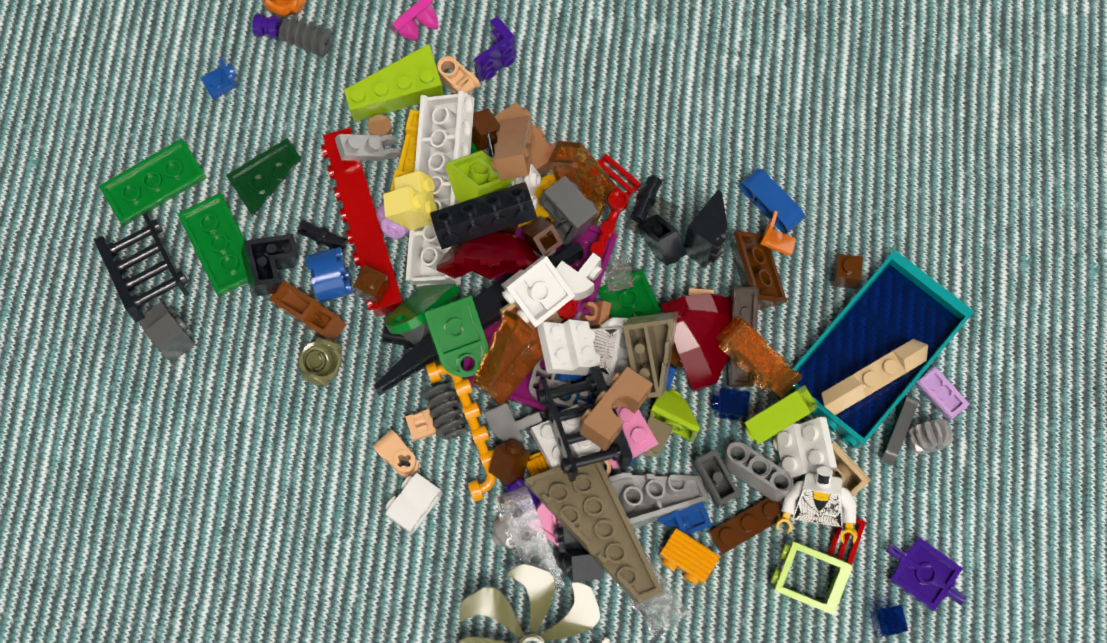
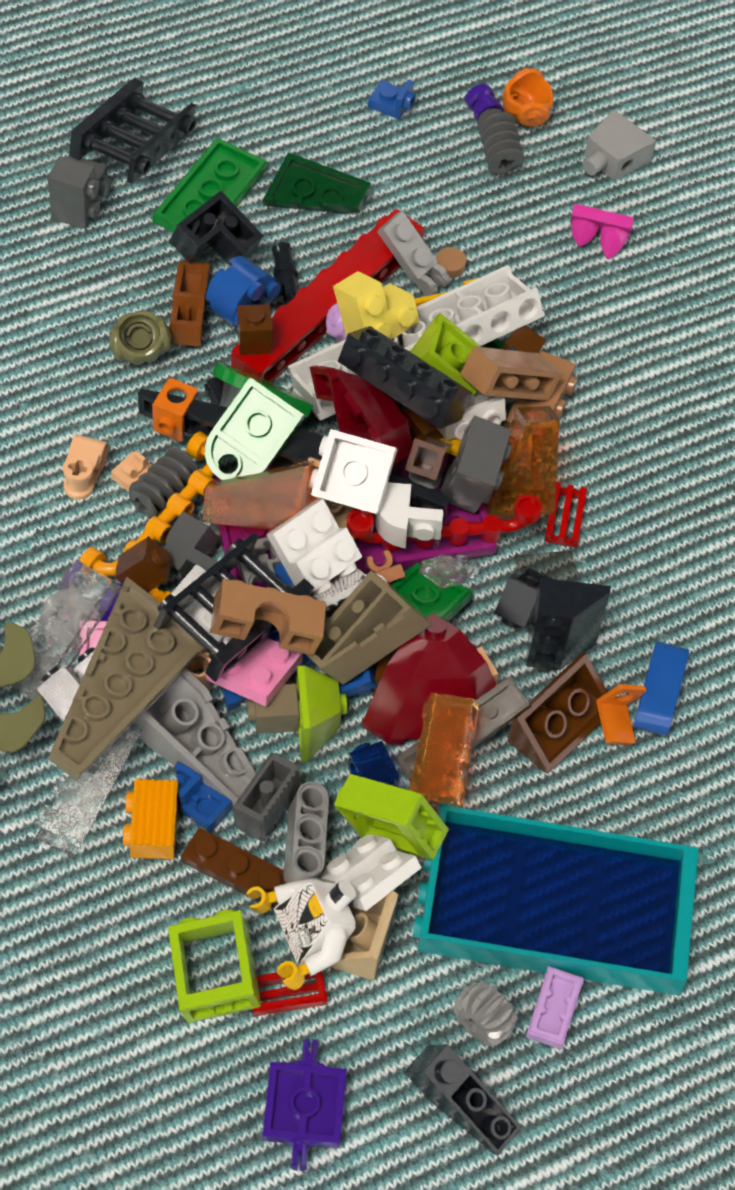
camera: 50 degrees right, 15 degrees down
green tile [99,138,207,226] -> none
lime wedge [344,44,444,122] -> none
white brick [385,473,443,535] -> none
light nougat piece [437,56,481,94] -> none
dark purple bracket [474,16,517,83] -> none
black pin [630,175,662,223] -> none
tan brick [821,339,928,415] -> none
reddish brown brick [831,254,863,289] -> none
clear blue brick [870,604,908,639] -> none
dark grey beam [880,395,919,466] -> none
none -> orange bracket [152,378,198,442]
none -> black slope [404,1044,522,1156]

